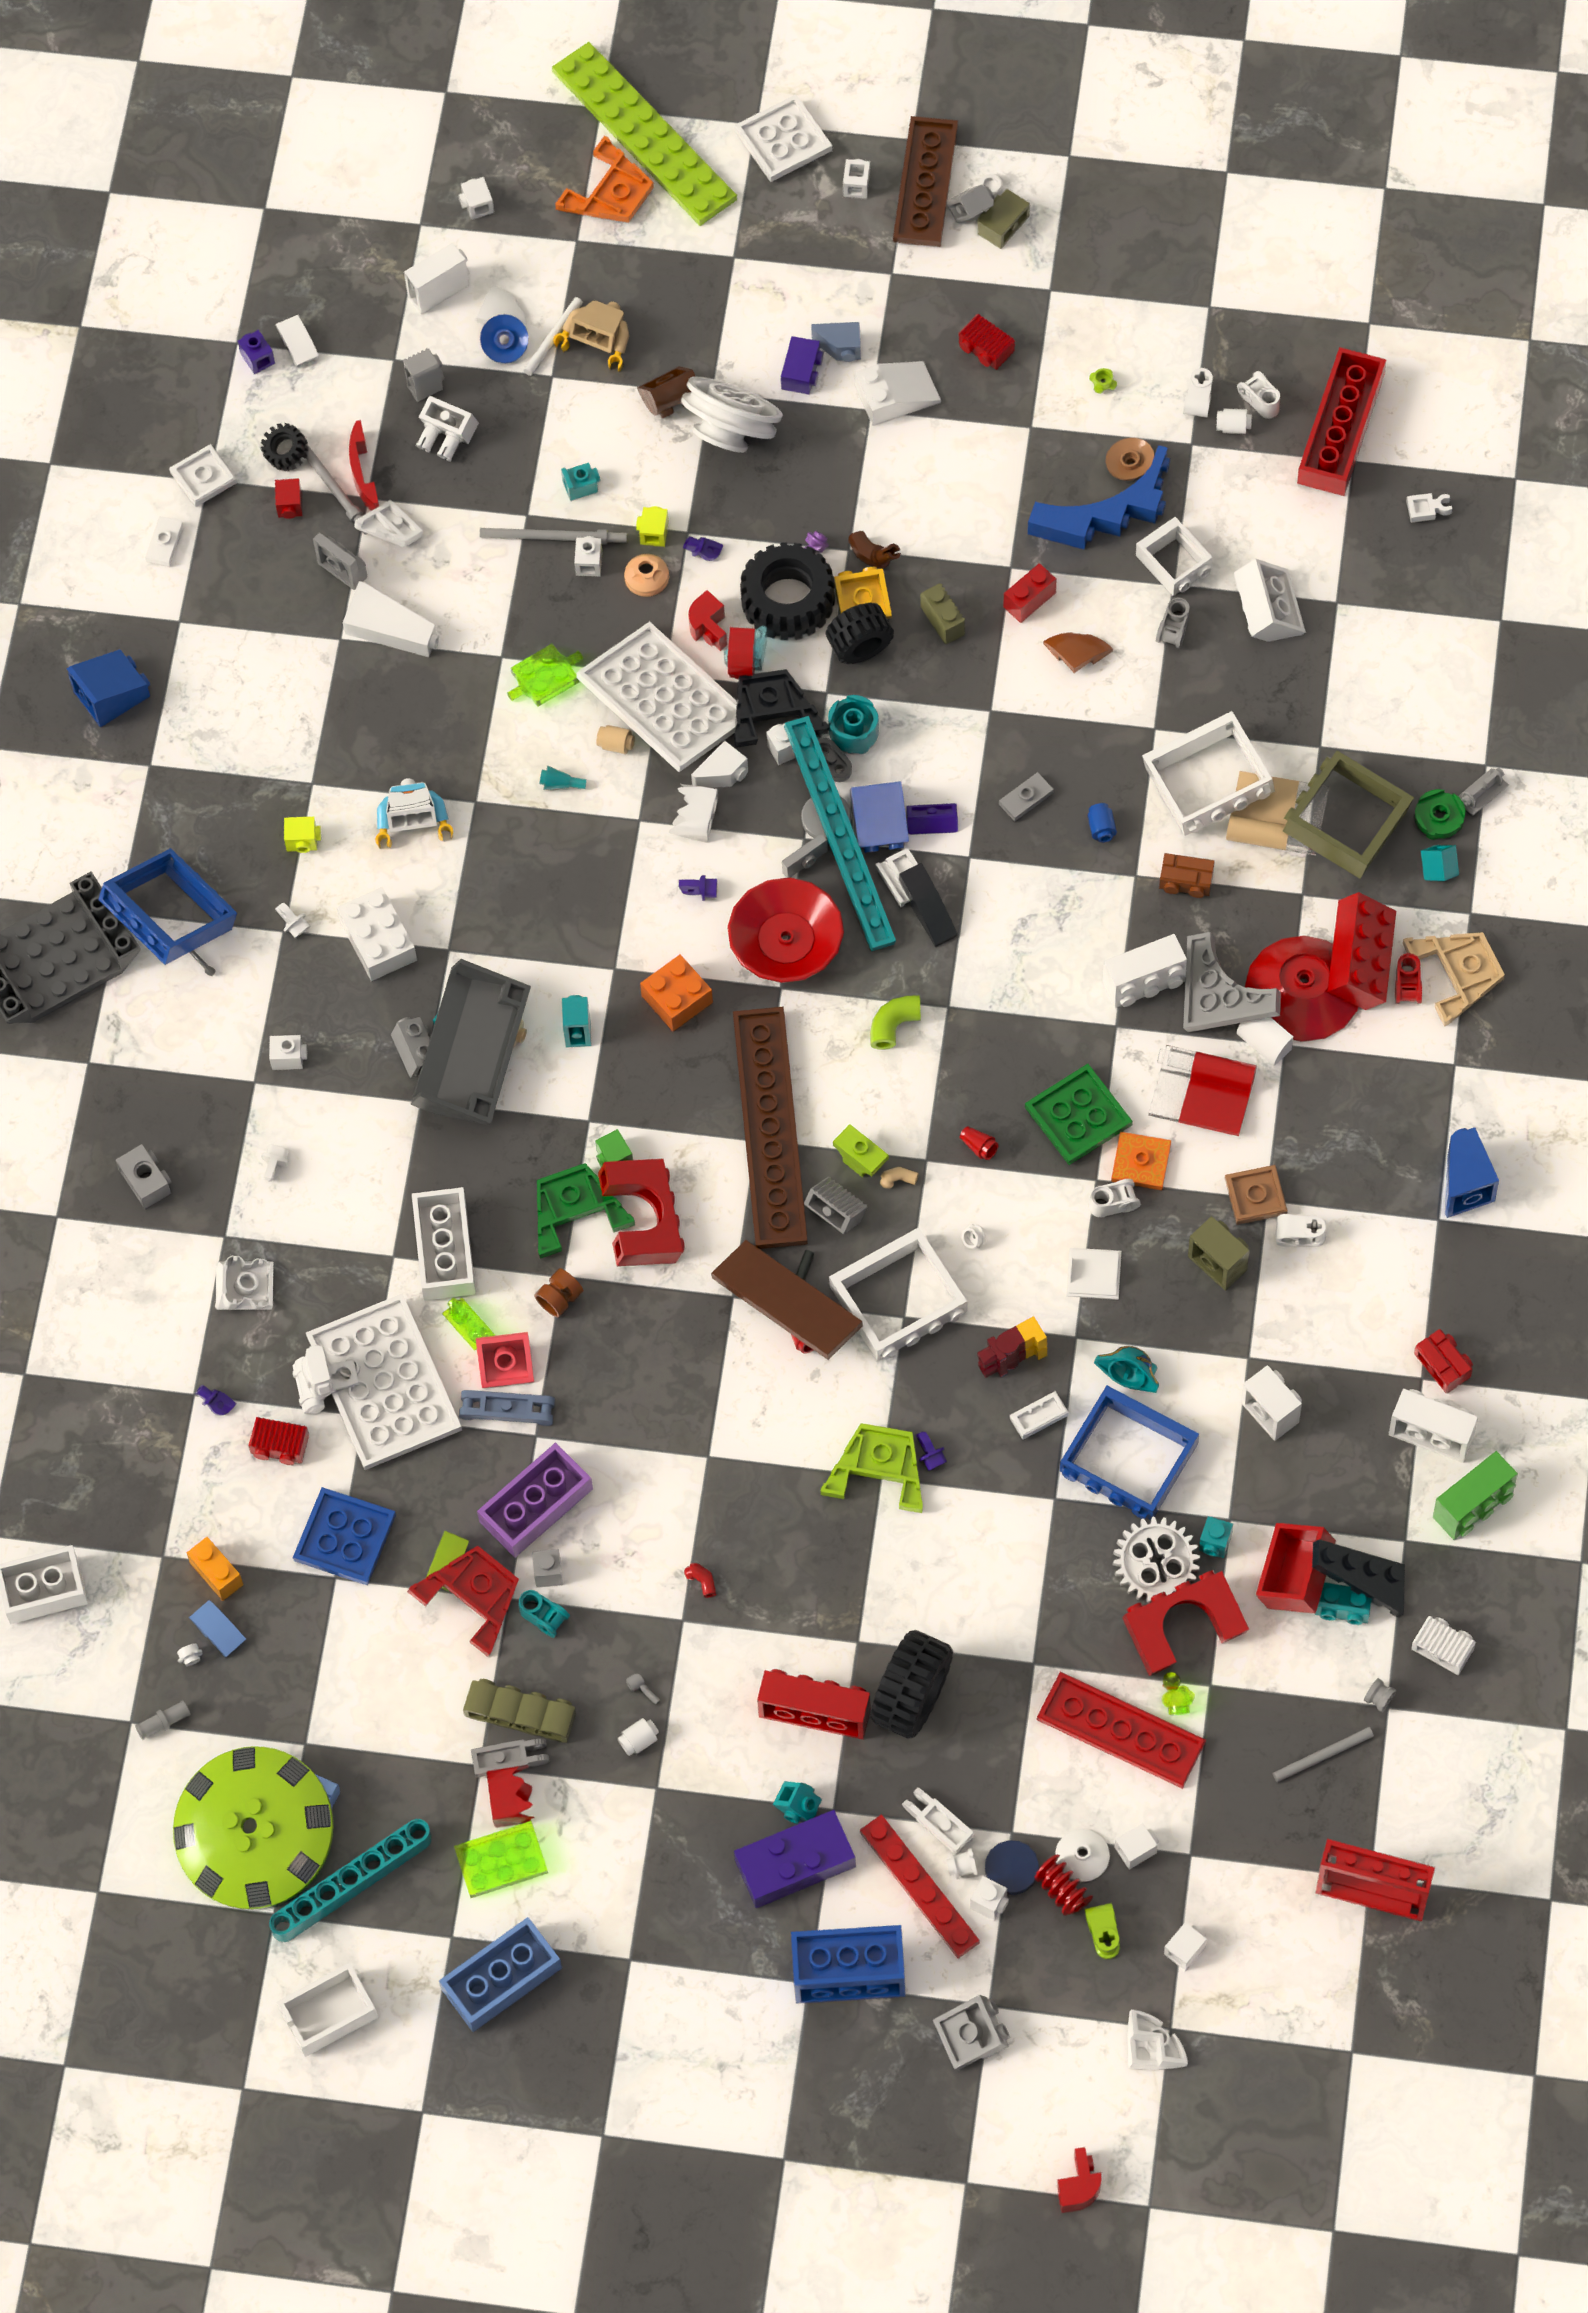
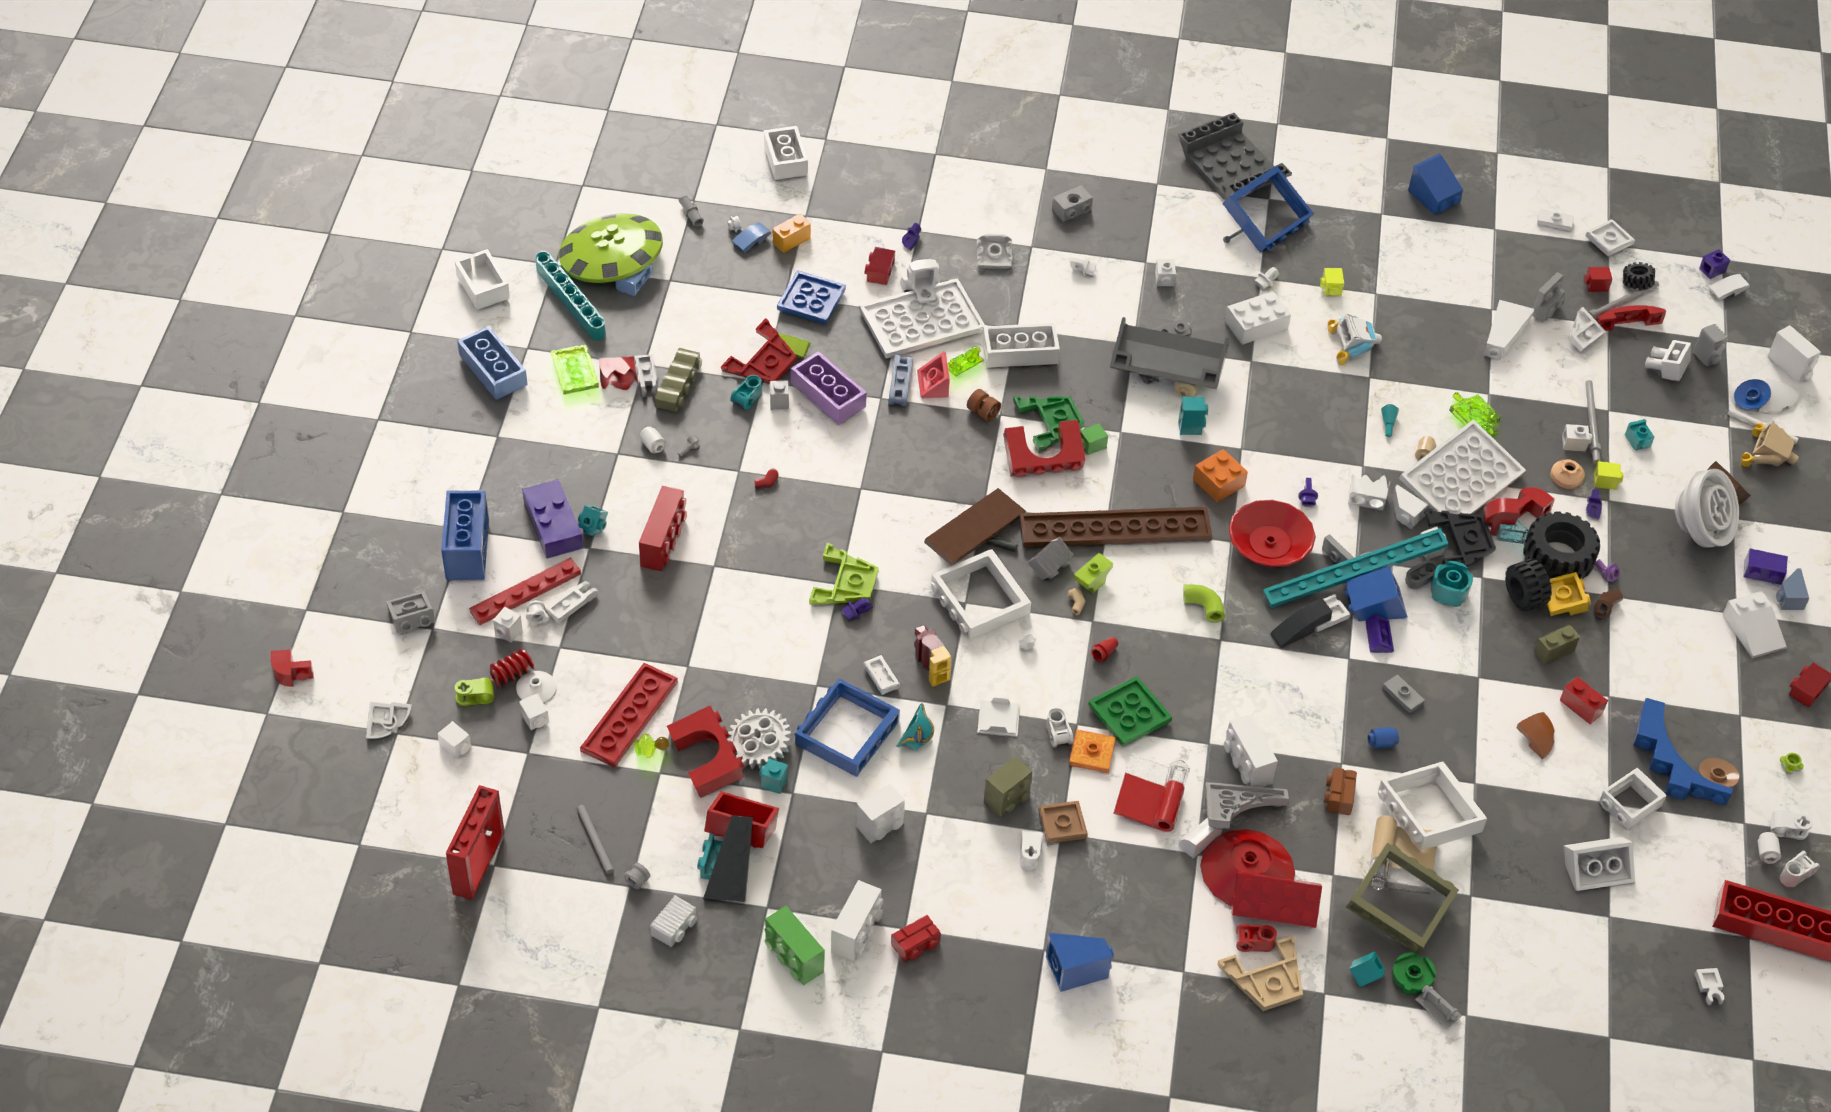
camera: 85 degrees right, 15 degrees down
black tyre [870,1630,953,1738] -> none
dark blue tile [985,1840,1039,1895] -> none
light grey piece [1156,598,1190,649] -> none

